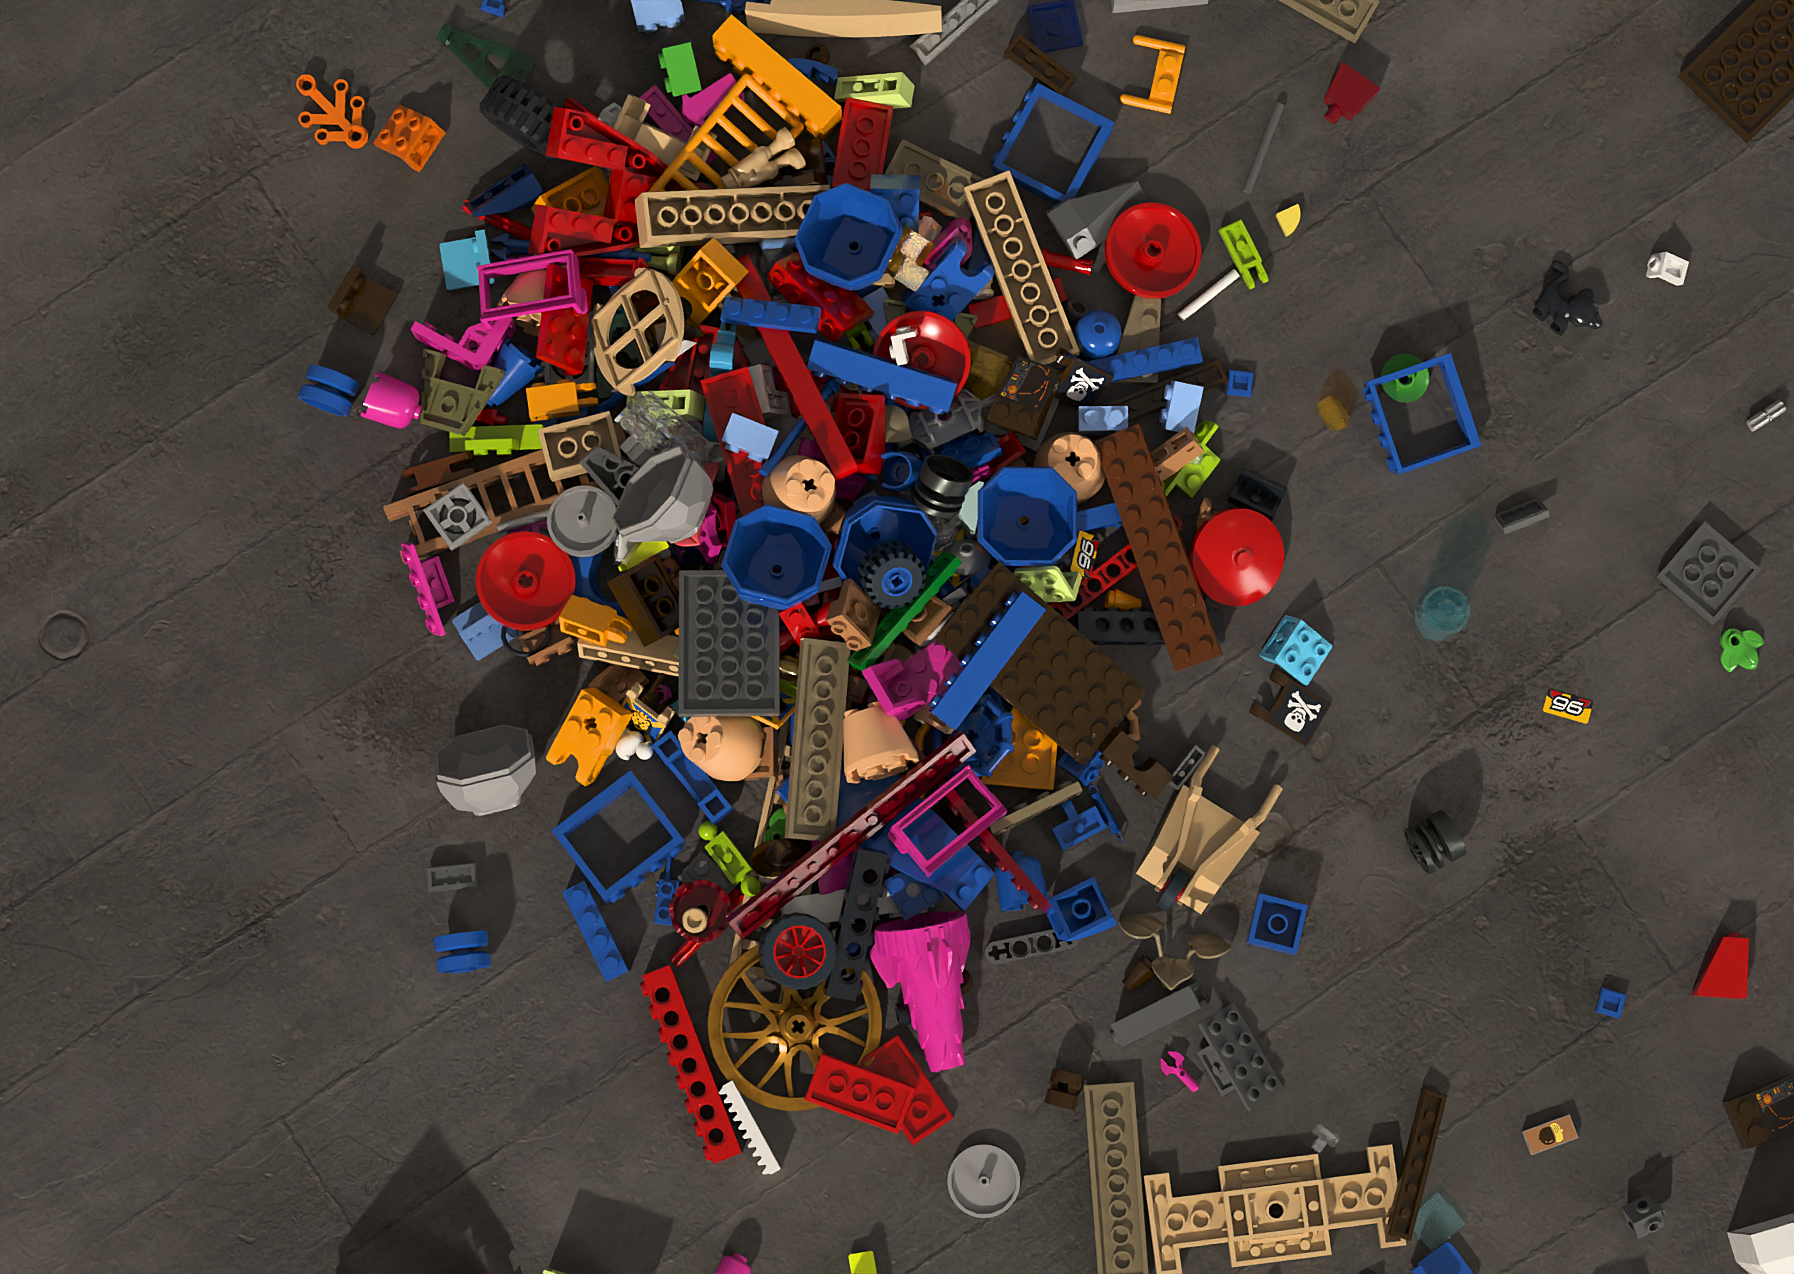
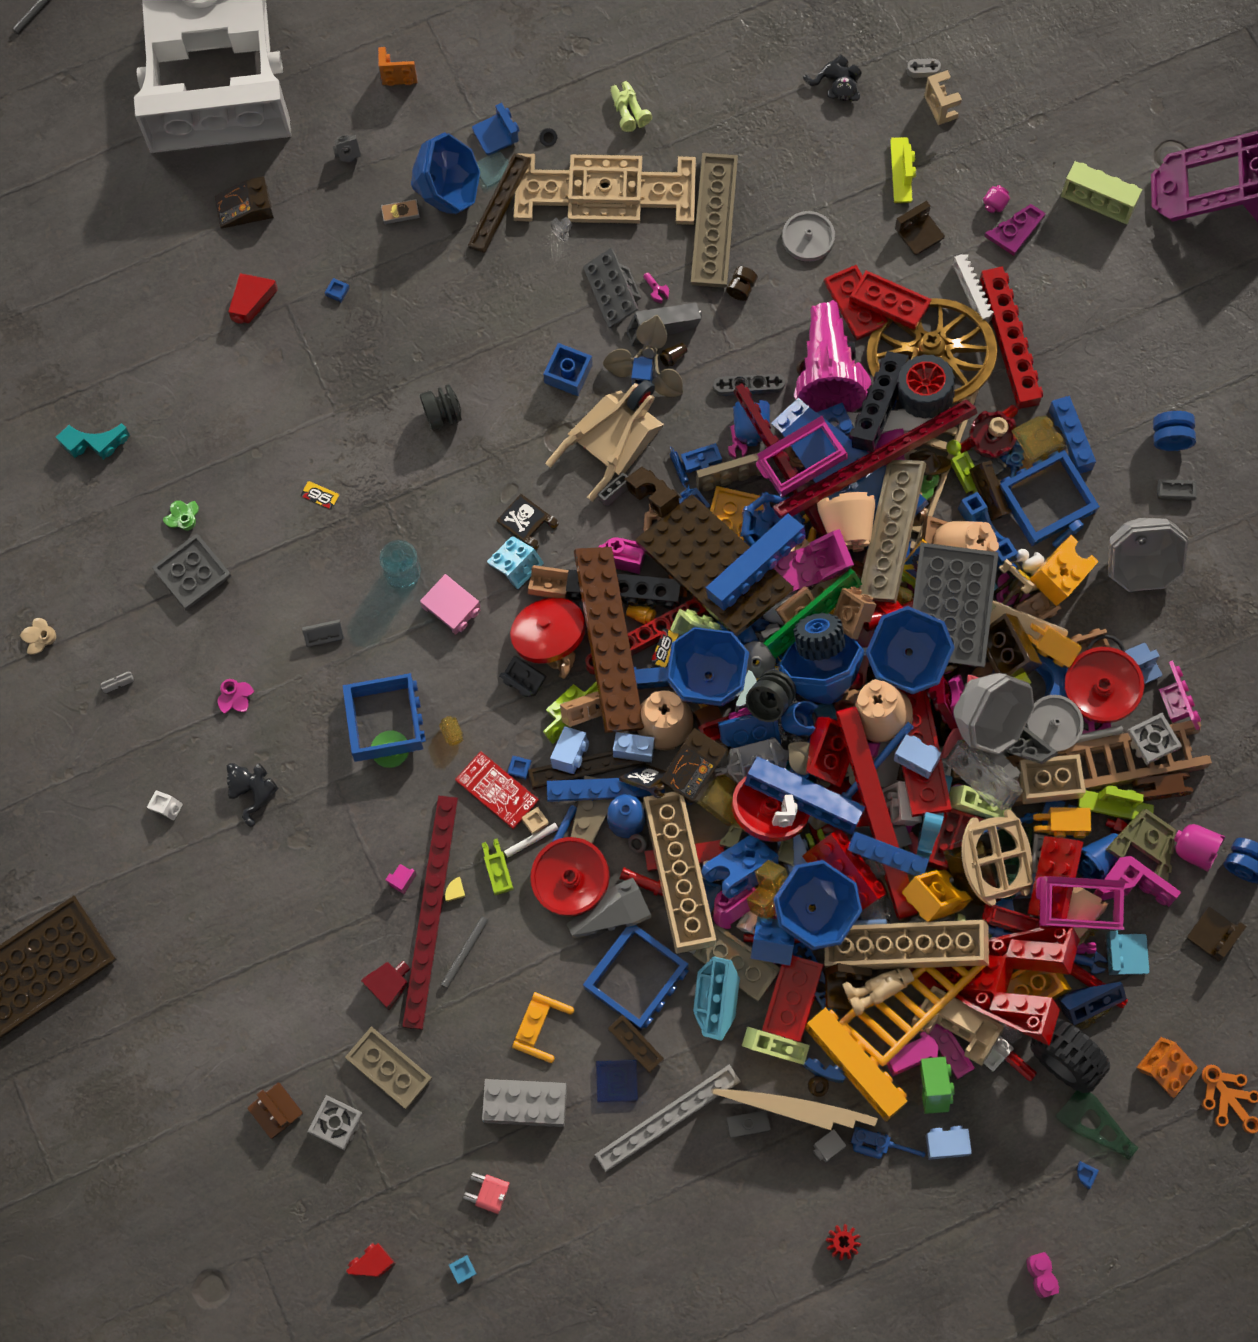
camera: 165 degrees left, 10 degrees down
blue slope [1047,877,1118,941] -> none
none -> dark pink plate [218,679,254,714]
none -> dark pink panel [386,864,417,894]
none -> dark red plate [403,795,458,1030]
none -> blue rock [411,132,480,214]
none -> bright pink panel [420,574,480,635]
none -> red tile [455,751,539,830]
none -> tan plate [522,807,549,835]
none -> medium nougat bracket [528,565,569,599]
none -> blue bar [552,805,577,842]
none -> dark pink piece [599,537,646,574]
none -> blue brick [631,357,653,385]
none -> medium azure wedge [693,957,740,1040]
none -> dark pink bar [728,425,747,459]
none -> dark brown bracket [895,201,945,255]
none -> dark brown container [969,460,1012,521]
none -> magenta wing [984,204,1046,256]
none -> clear yellow slope [1012,416,1066,461]
none -> blue bar [1052,519,1084,548]

